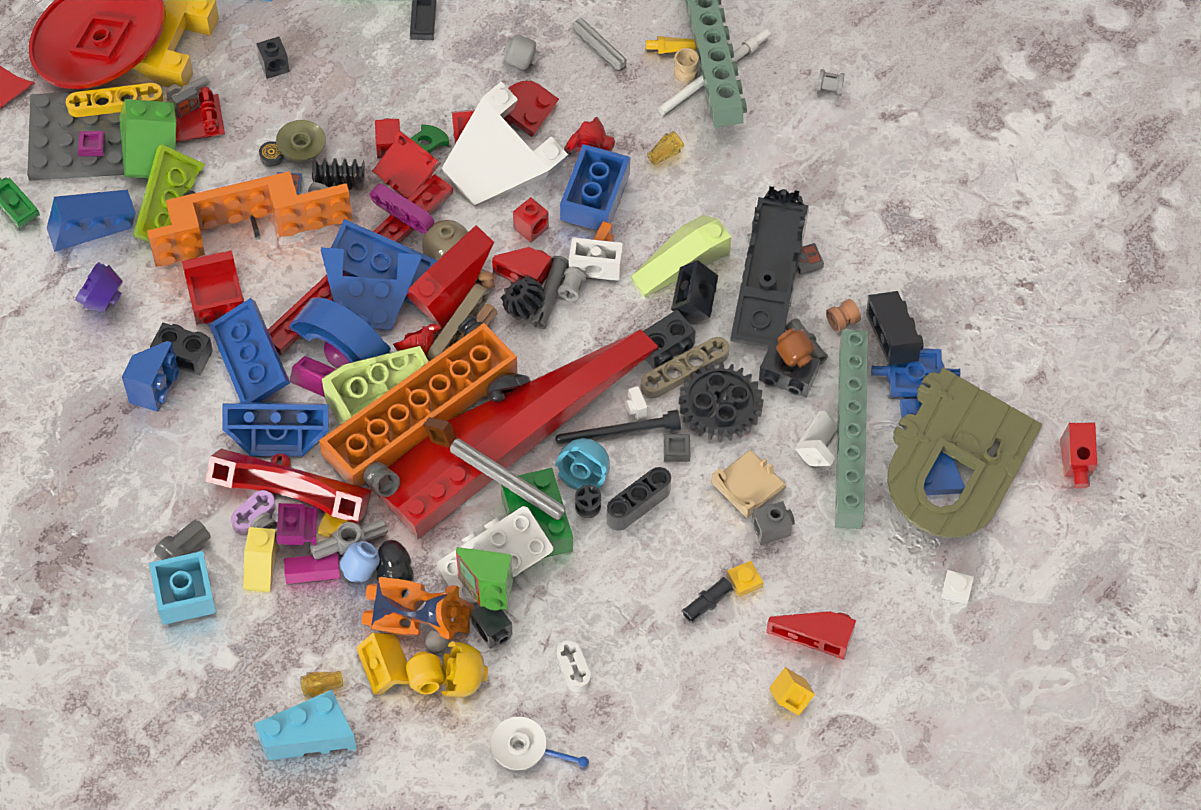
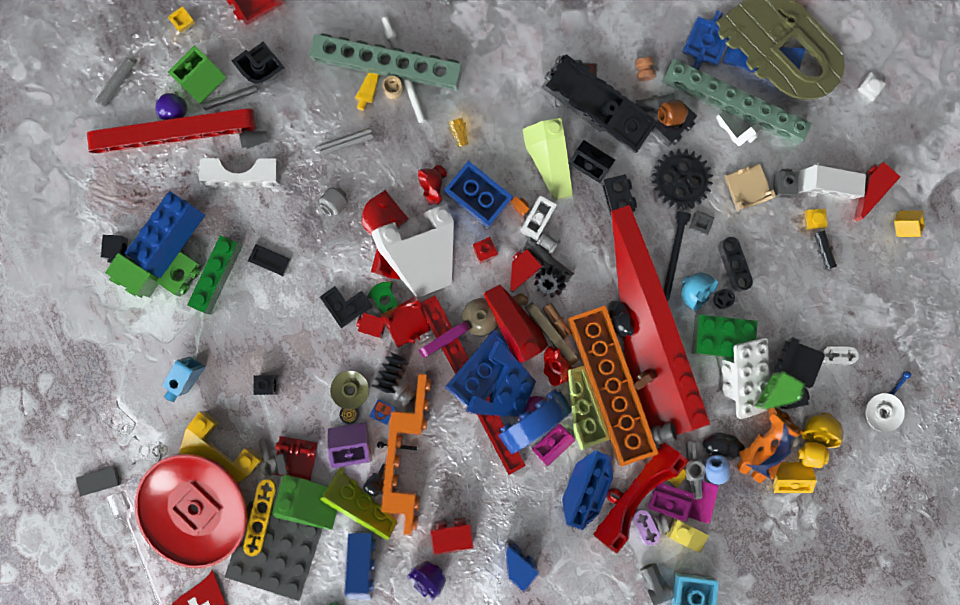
camera: 70 degrees left, 25 degrees up
magenta tile [78,131,106,157] -> none
black brick [150,322,213,376] -> none
red panel [182,250,244,325] -> none
blue plate [209,298,290,402] -> none
medium azure wedge [254,690,356,760] -> none
clear yellow cone [300,670,343,698] -> none
light grey axle [450,439,565,520] -> none
black bush [457,314,483,336] -> none
white plate [625,386,648,421] -> none
dark tan beam [641,337,729,398] -> none
black brick [866,291,924,365] -> none
none -> black plate [320,286,373,329]
none -> medium lavender slope [328,422,372,469]
none -> red brick [430,517,474,555]
none -> black bracket [774,337,825,388]
none -> white wedge [795,163,866,199]

